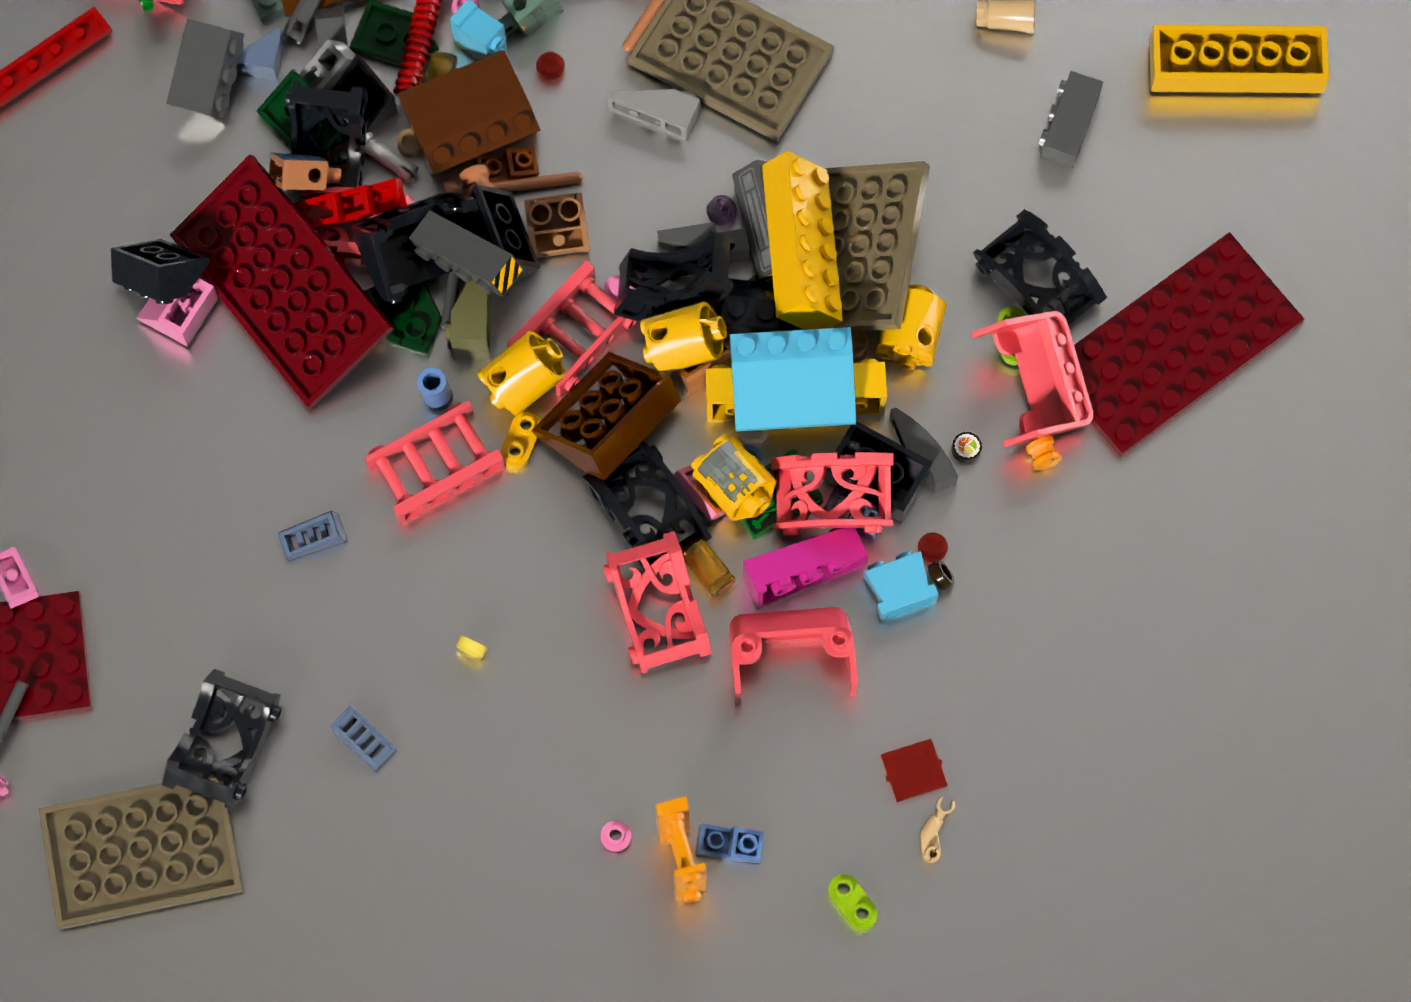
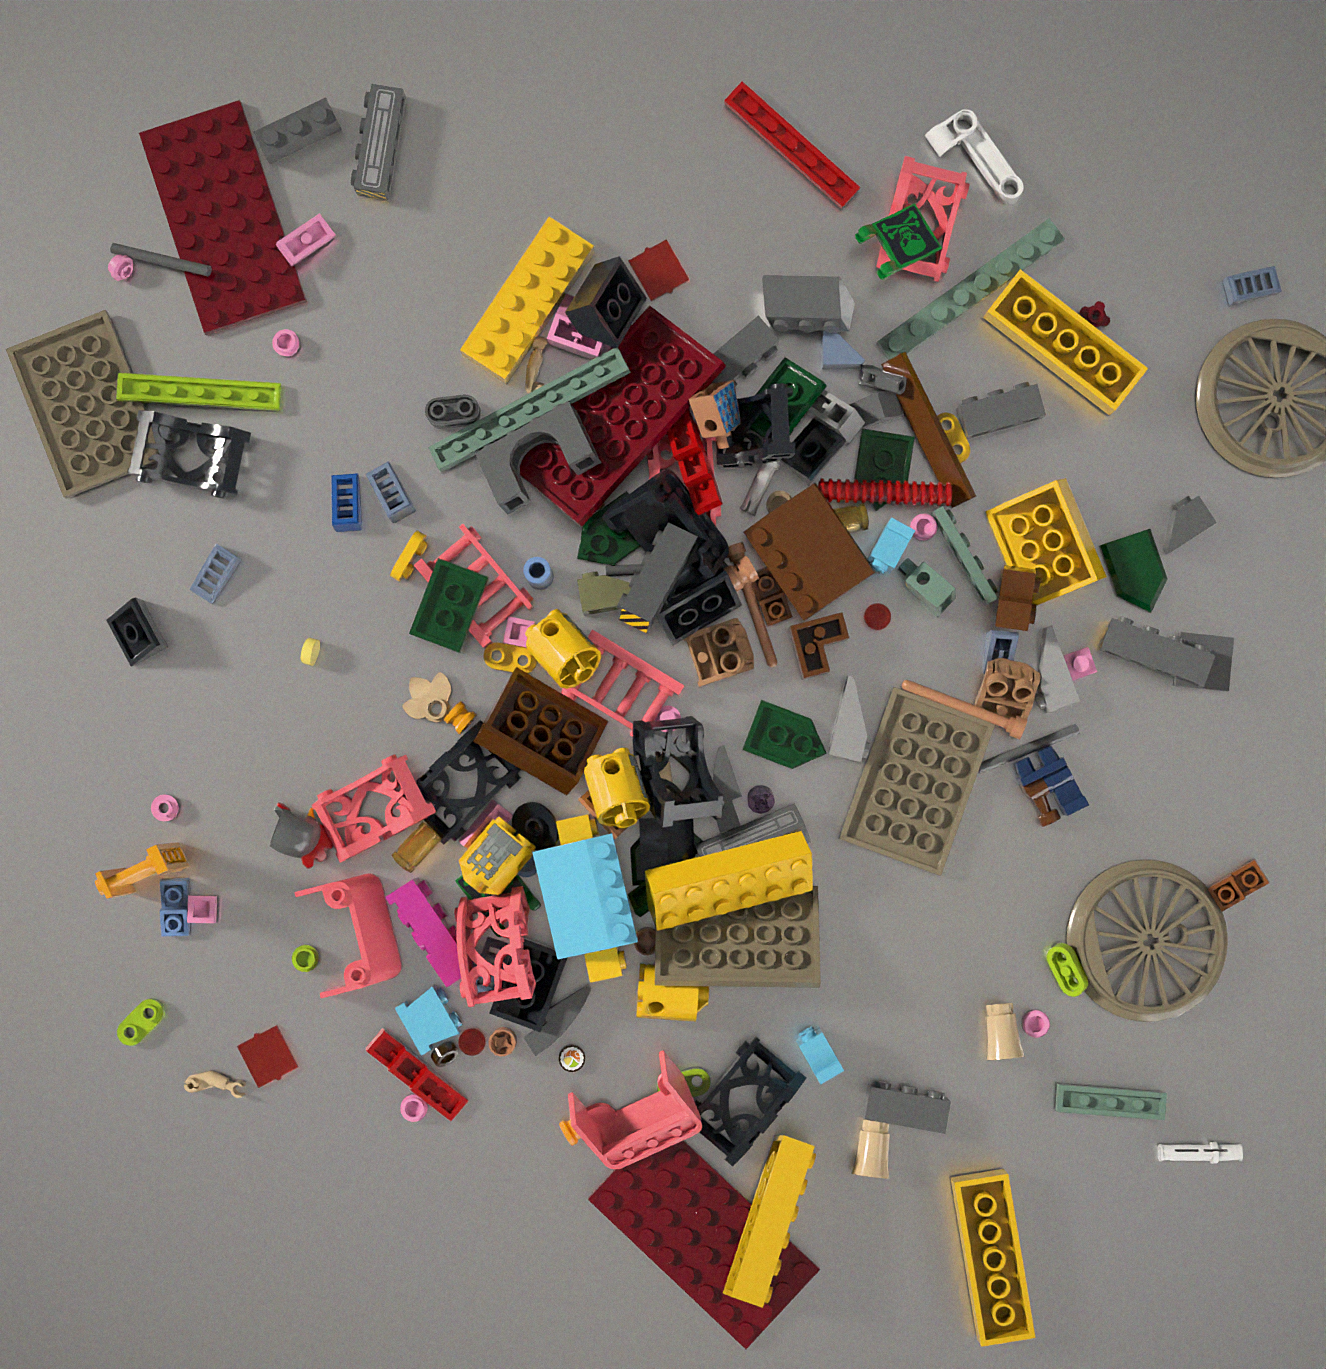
camera: 80 degrees right, 15 degrees up
none -> black slope [106,597,168,667]
none -> lime tile [116,373,281,411]
none -> bright pink plate [187,895,217,923]
none -> dark grey piece [269,802,333,869]
none -> bright pink plate [272,329,300,357]
none -> lime plate [292,945,319,972]
none -> blue slope [331,473,362,532]
none -> red slope [365,1028,468,1121]
none -> yellow plate [390,530,429,582]
none -> bright pink plate [400,1094,428,1122]
none -> tan plate [402,672,452,722]
none -> dark green tile [409,558,489,653]
none -> dark grey brick [425,394,481,429]
none -> sand green plate [428,347,631,472]
none -> light orange wheel [444,701,477,734]
none -> yellow brick [460,217,595,385]
none -> dark grey arch [475,401,601,515]
none -> nougat wheel [488,1027,517,1057]
none -> bright pink plate [503,616,535,648]
none -> black dish [512,802,559,852]
none -> tan arm [525,336,548,394]
none -> clear red piece [628,239,689,302]
none -> dark grey brick [712,315,779,387]
none -> yellow brick [723,1135,816,1308]
none -> dark green tile [742,700,827,769]
none -> reddish brown brick [789,612,849,680]
none -> medium azure hips [796,1026,844,1085]
none -> tan plant [851,1119,890,1179]

